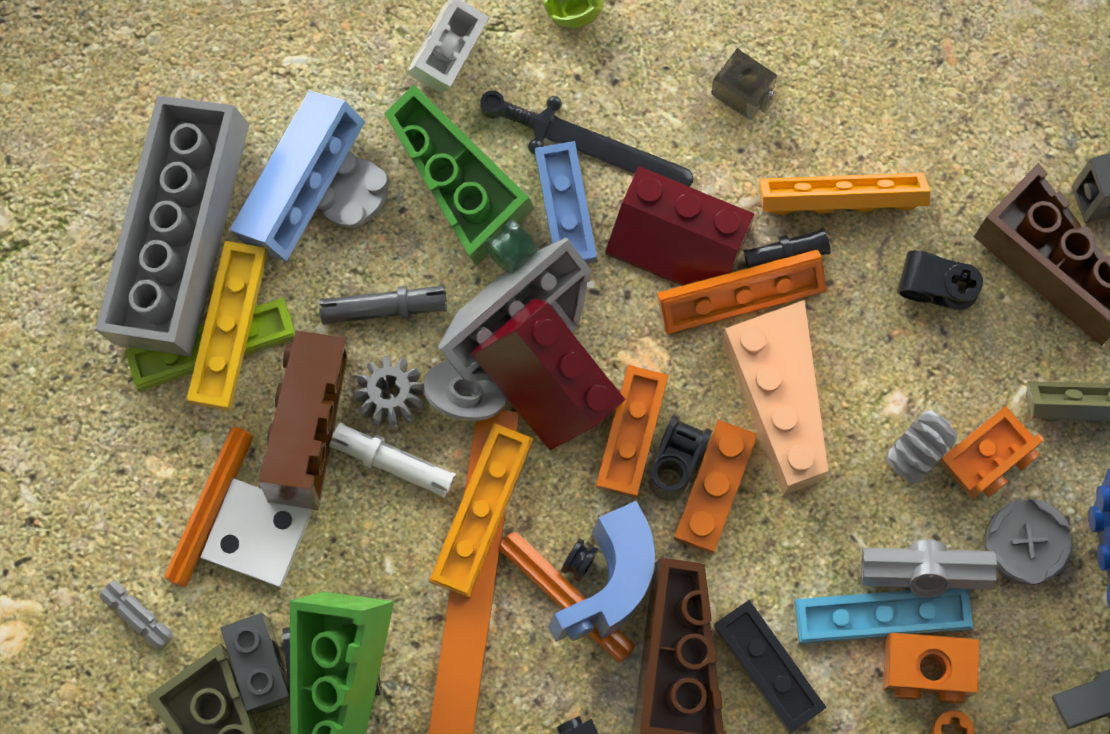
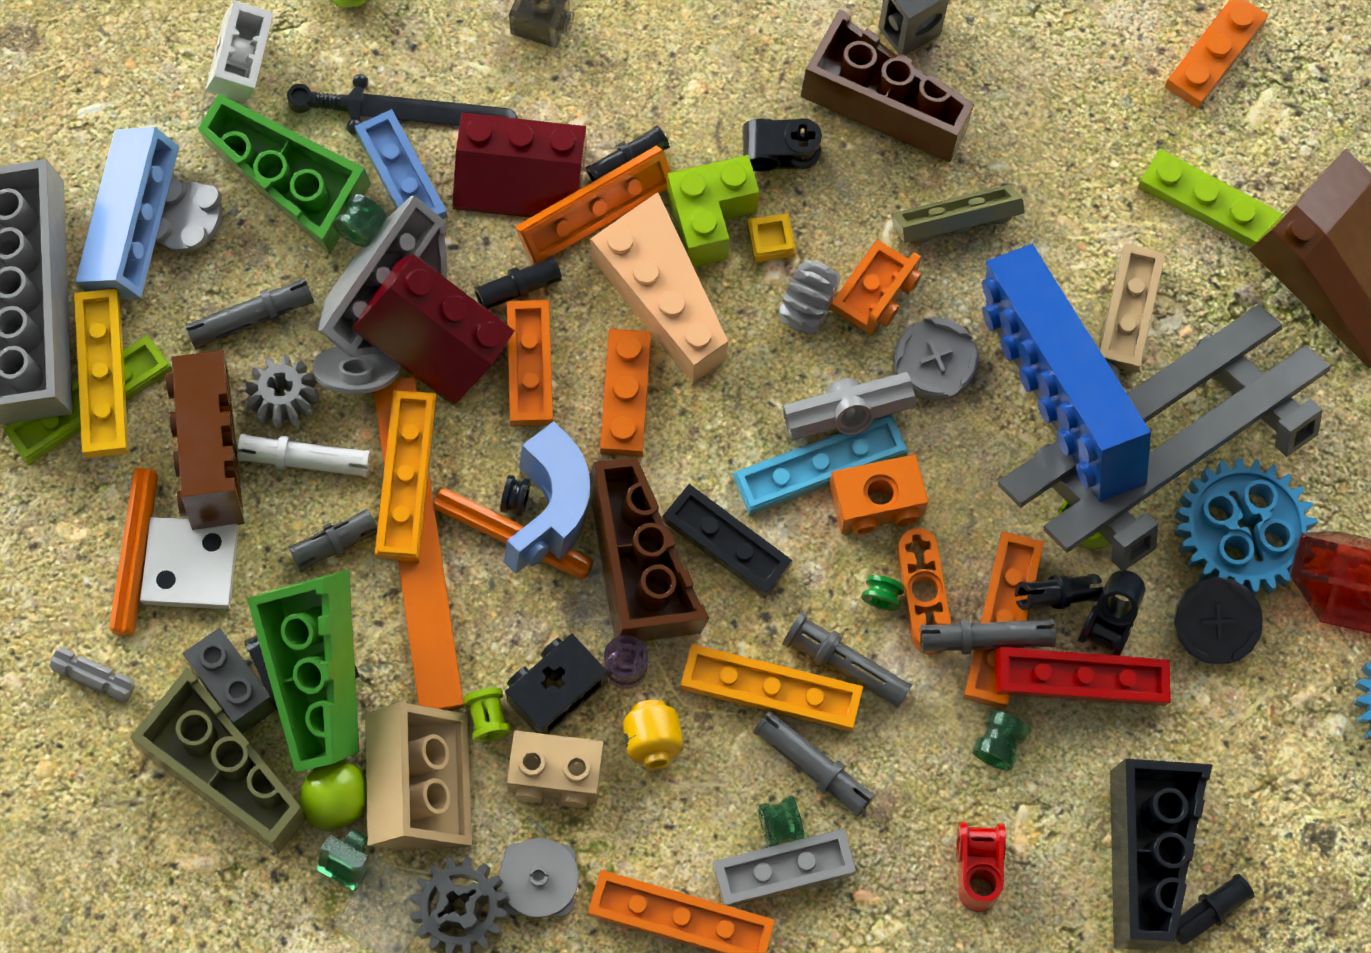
camera: 25 degrees left, 5 degrees down
black piece [649,414,713,501] -> none
light orange plate [759,173,930,215] -> none
none -> dark grey pin [288,509,377,572]
none -> black pin [474,256,562,311]
none -> lime brick [666,155,759,267]
none -> yellow tile [747,213,796,263]

